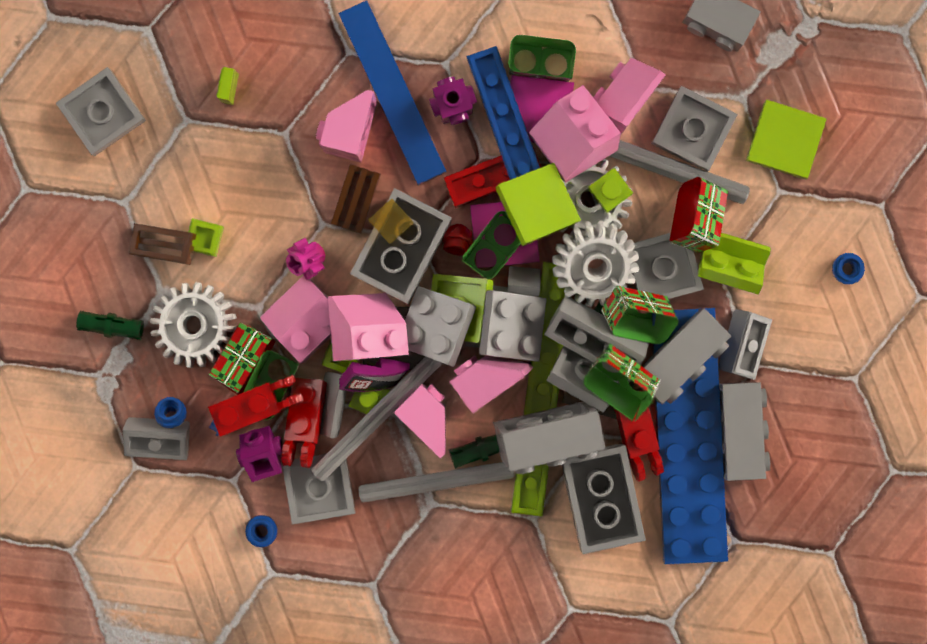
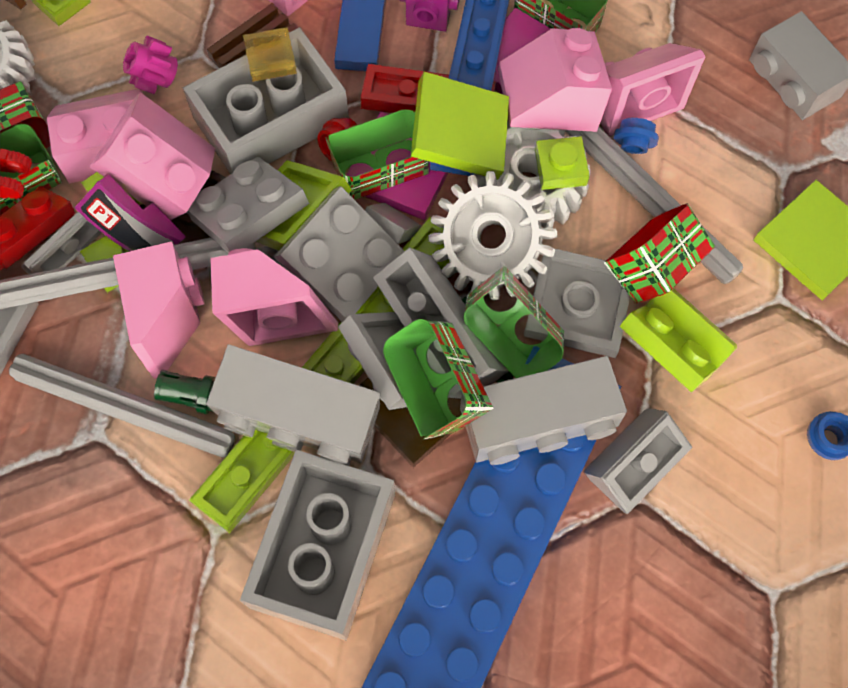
camera: 25 degrees right, 20 degrees down
red hinge [614,388,664,481] -> none
light grey plate [651,86,738,172] -> none
light grey brick [719,382,770,481] -> none
none -> blue plate [614,118,659,154]

